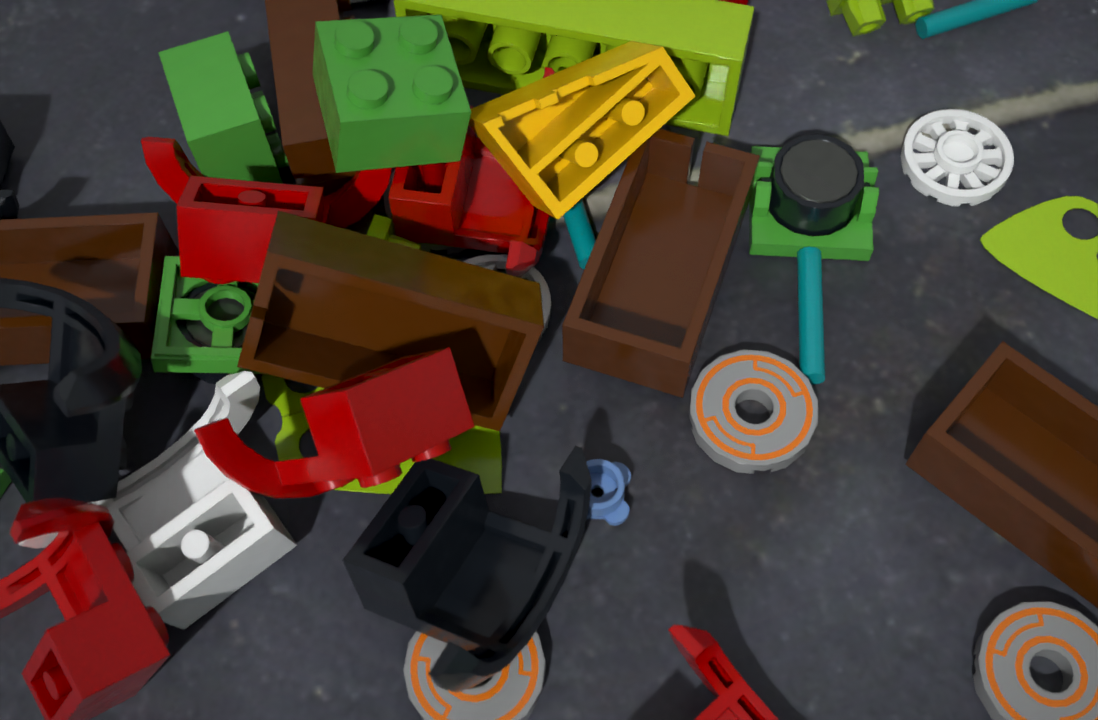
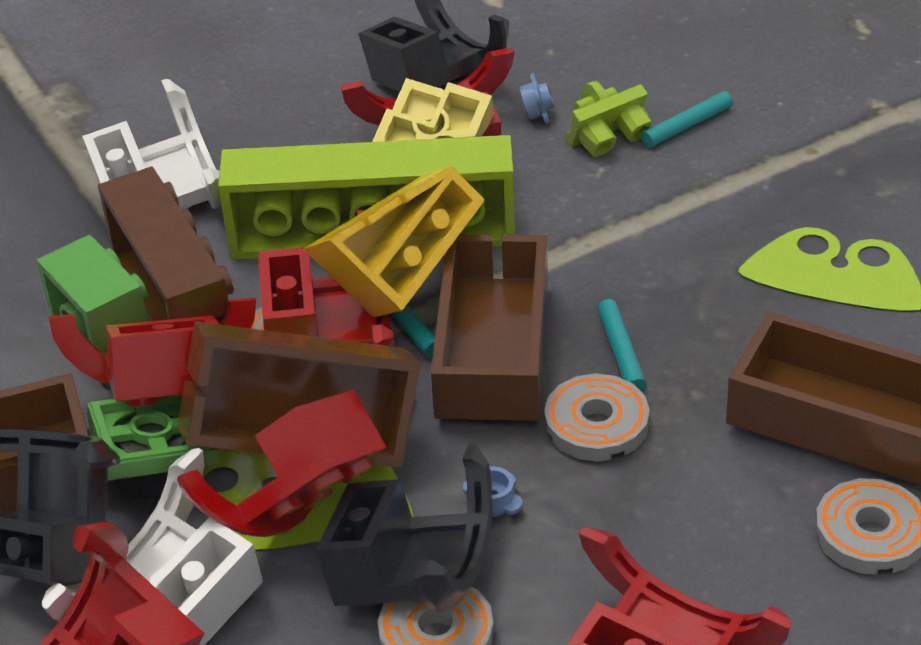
camera: 15 degrees left, 20 degrees down
bright green brick [313,15,471,173] -> none
piece [749,134,879,261] -> none
white wheel [900,109,1014,206] -> none

